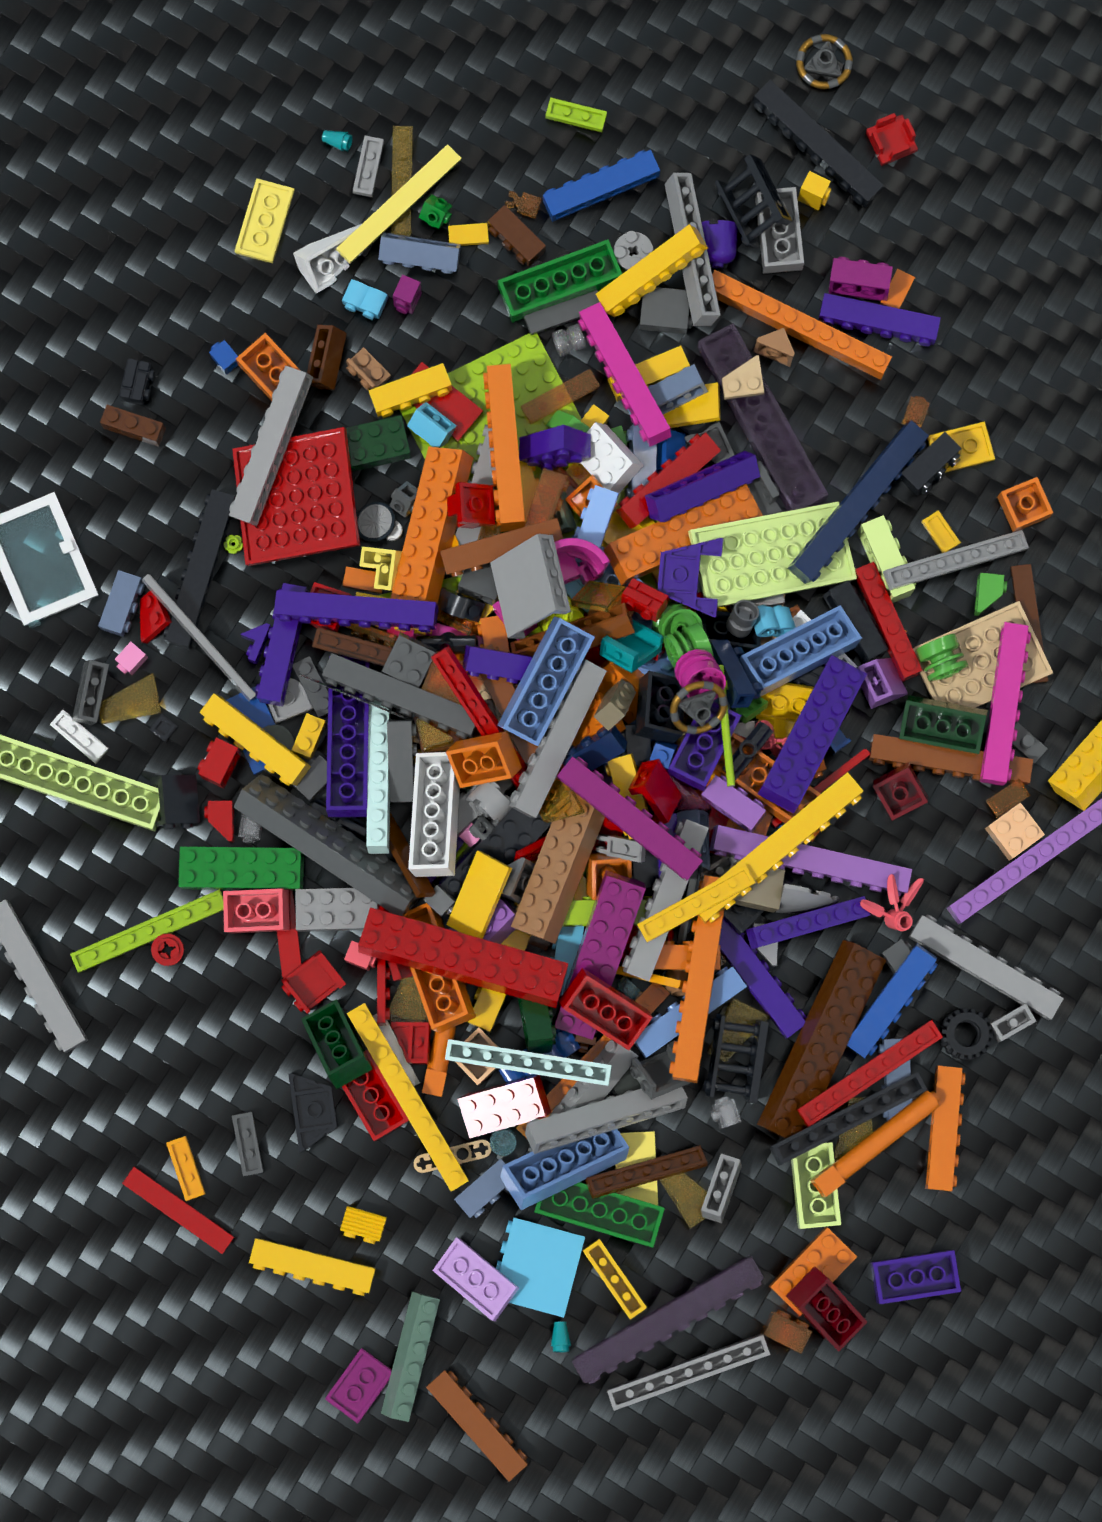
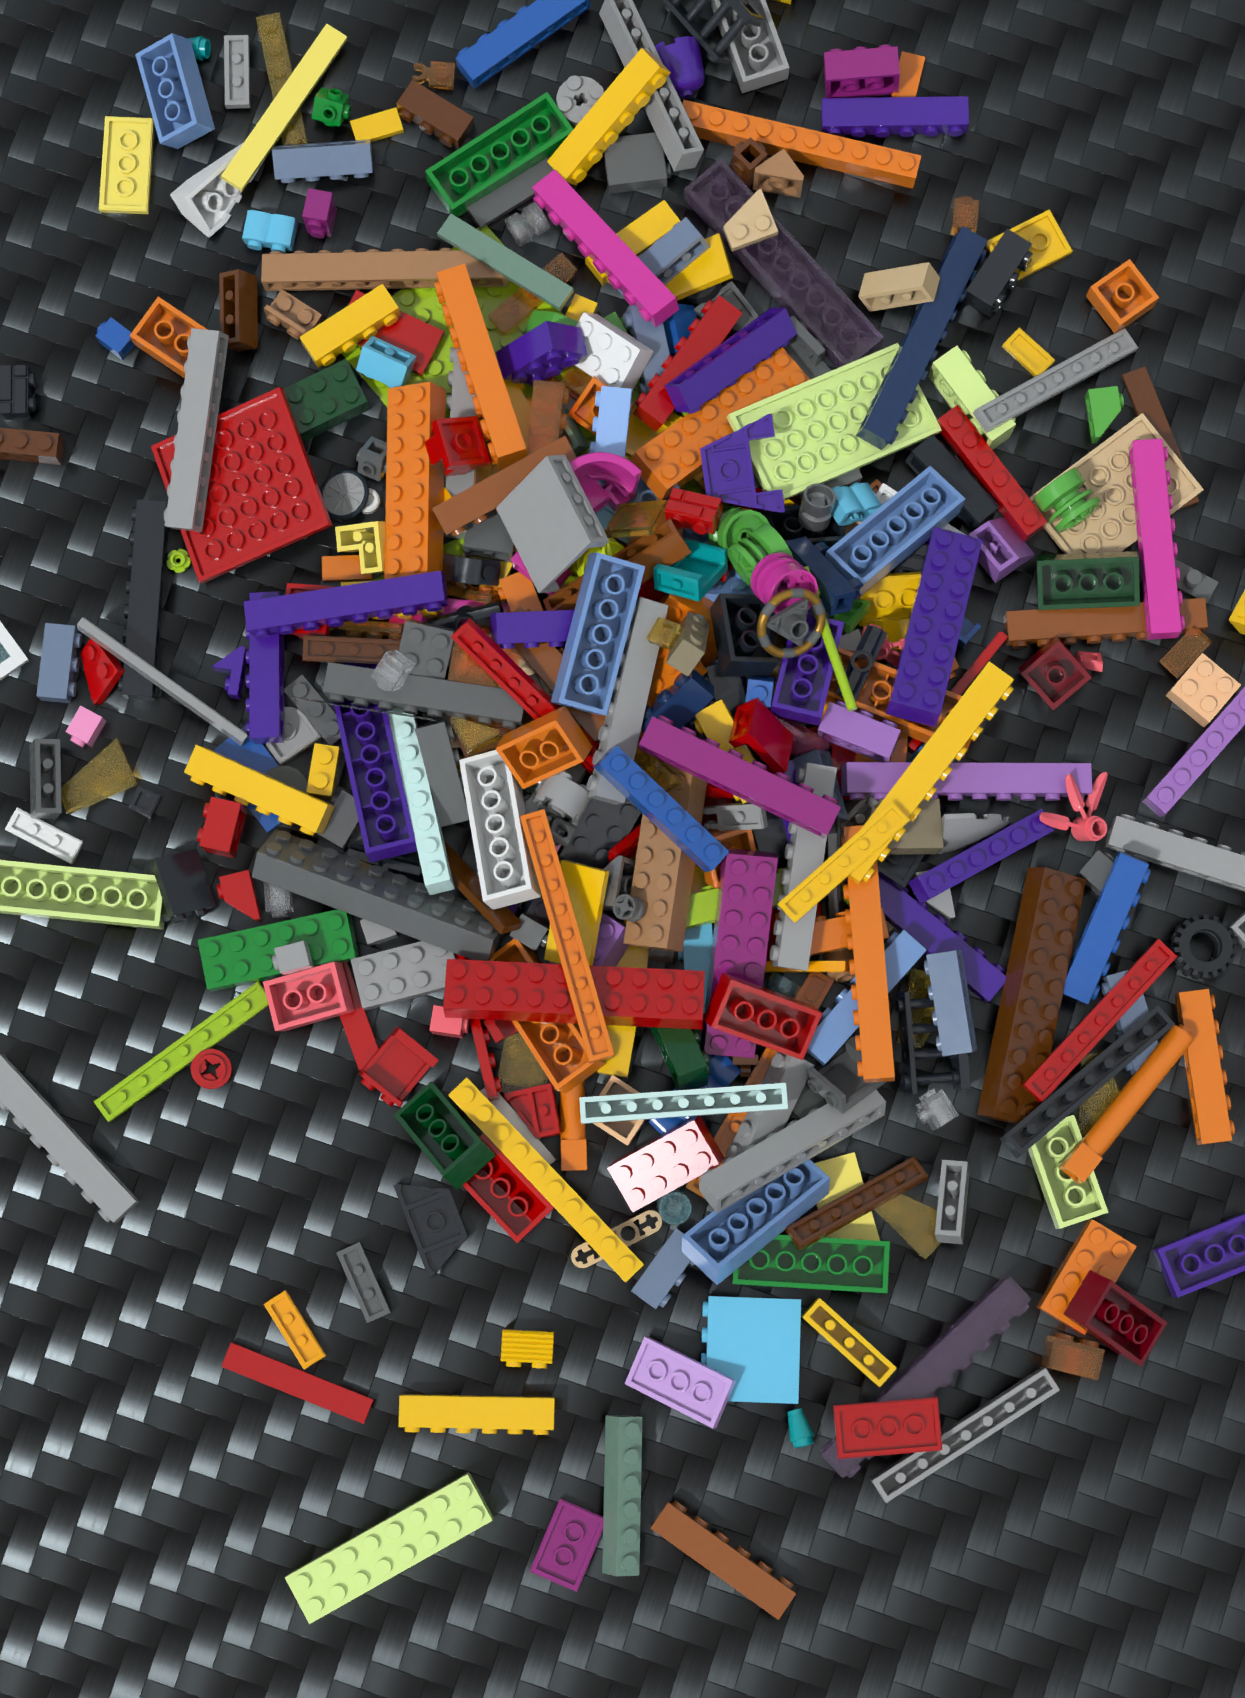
camera: 10 degrees left, 0 degrees up
none -> medium blue brick [135,33,215,149]
none -> medium nougat brick [261,248,509,291]
none -> light grey brick [272,941,314,975]
none -> yellowish green brick [285,1472,494,1624]
none -> light grey brick [360,919,398,946]
none -> clear brick [371,650,416,692]
none -> sand green tile [437,214,574,311]
none -> orange plate [520,809,614,1063]
none -> blue brick [593,745,729,872]
none -> dark grey wheel [613,894,645,922]
none -> clear yellow plate [647,617,683,650]
none -> reddish brown brick [730,137,768,189]
none -> red tile [833,1397,943,1459]
none -> tan brick [858,262,940,312]
none -> sand blue brick [924,949,978,1056]
none -> coral tile [1076,651,1103,672]

